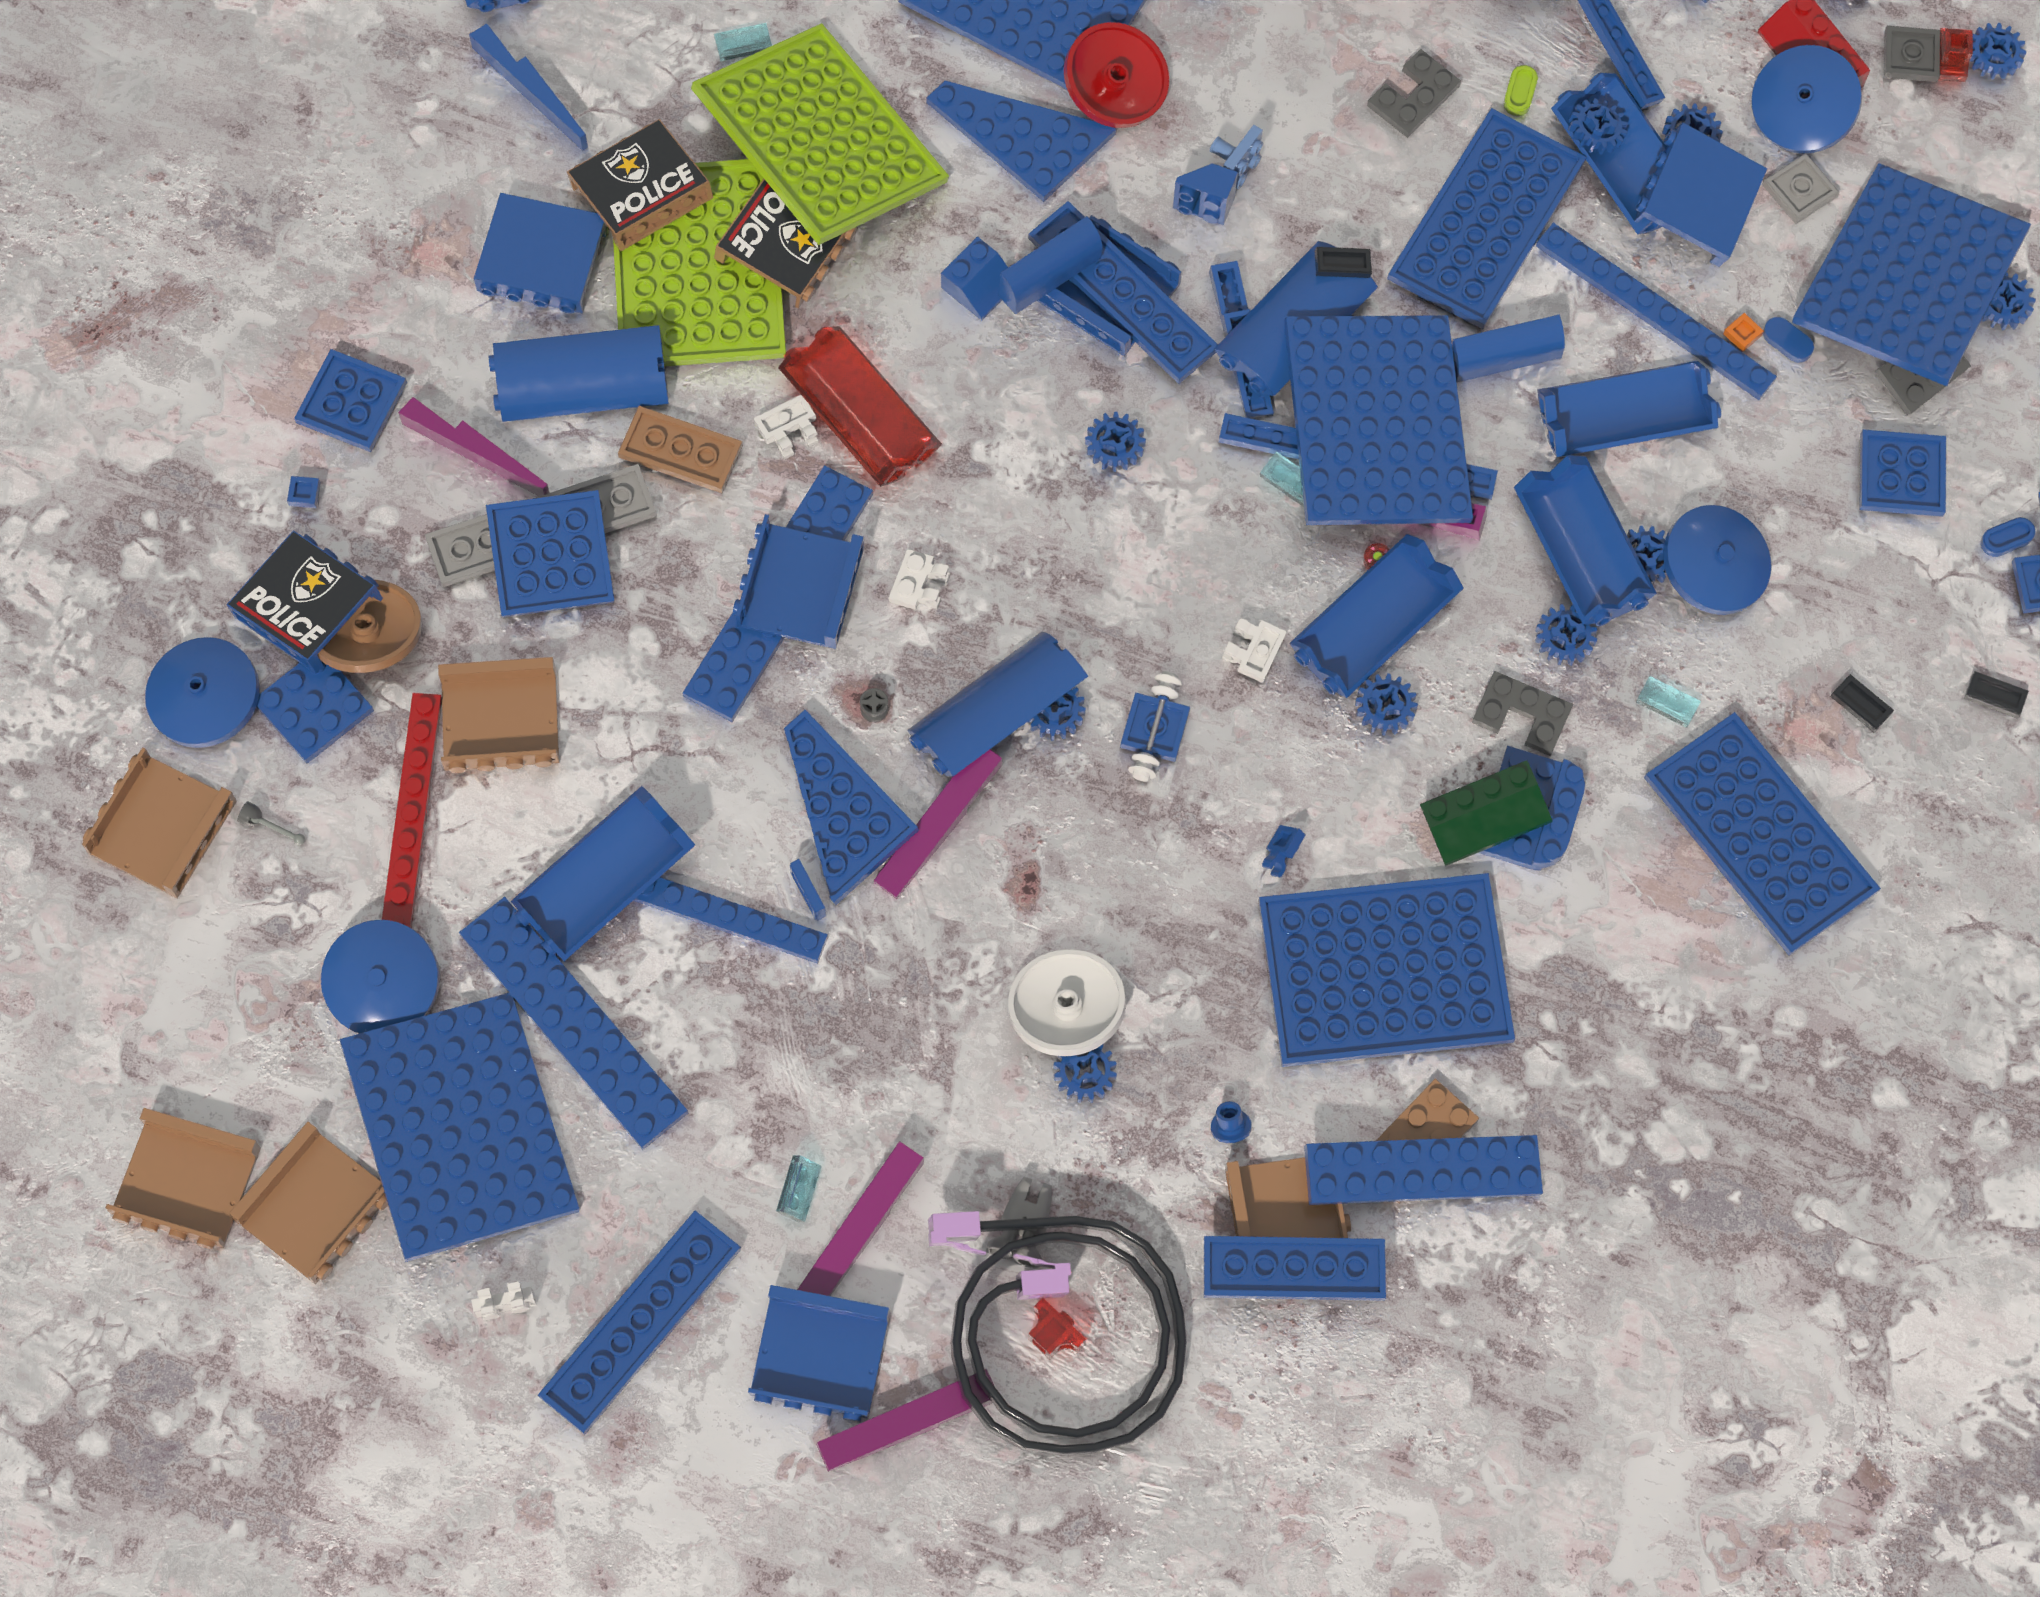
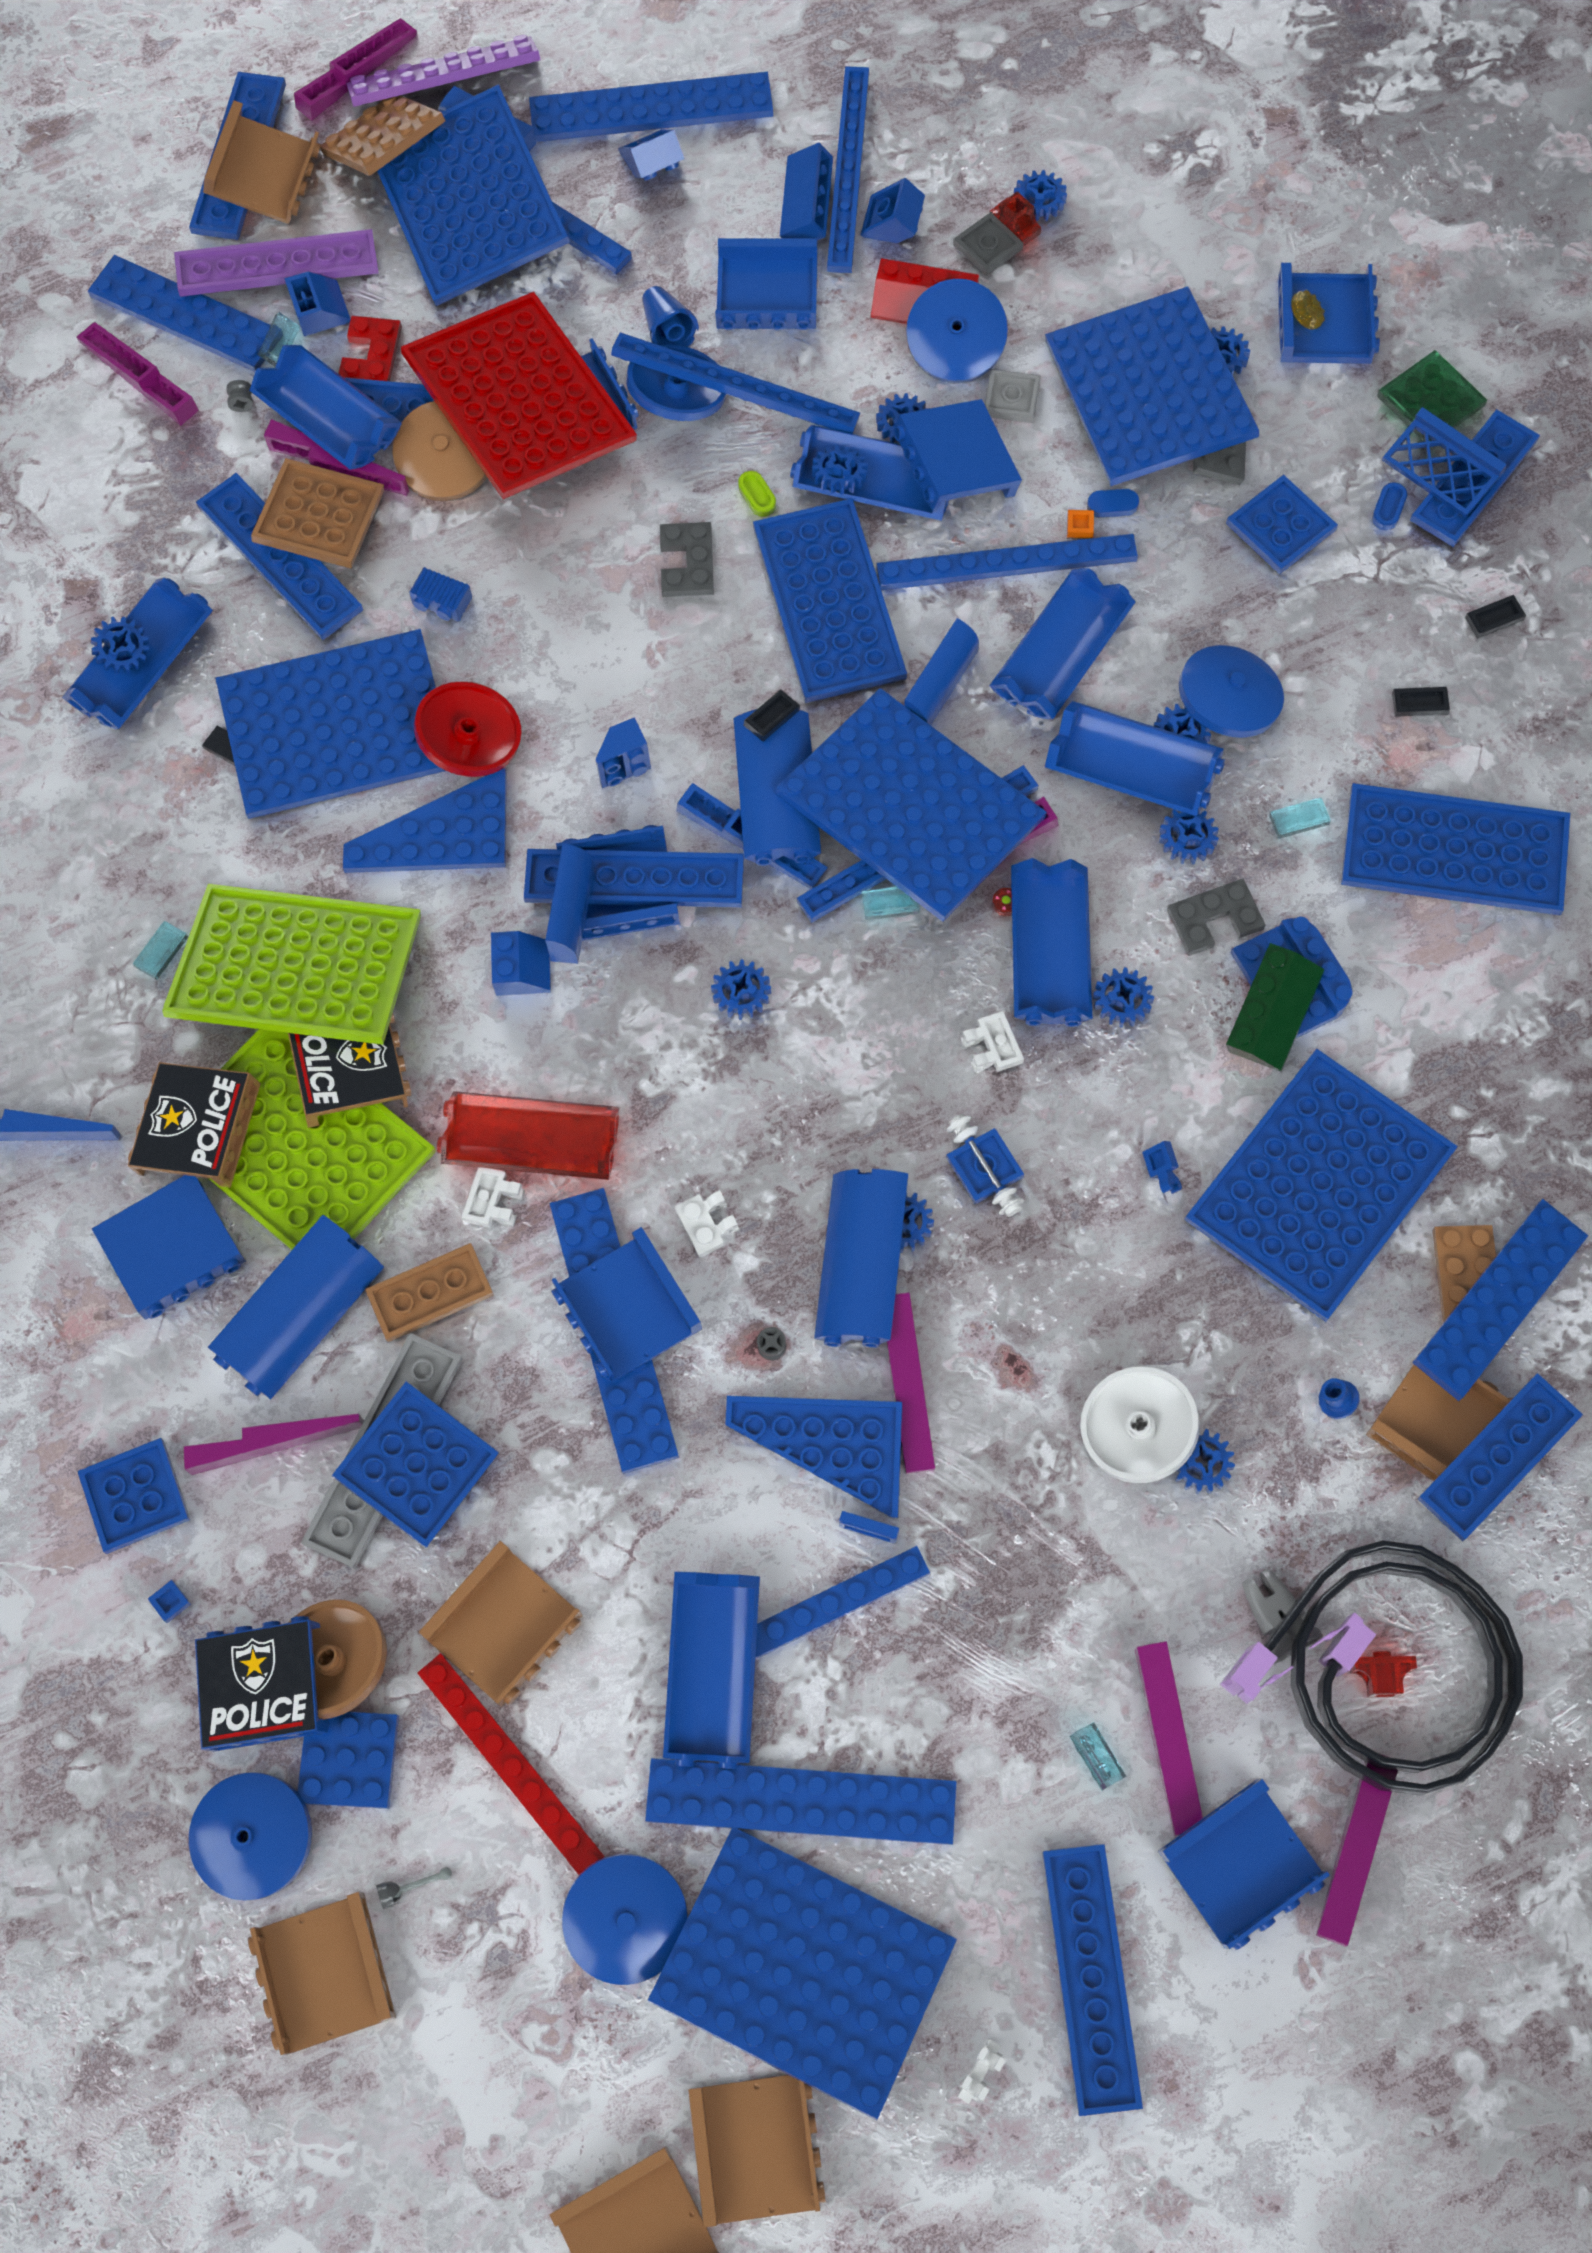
camera: 40 degrees left, 0 degrees up
medium blue plate [1210,125,1263,189] -> none

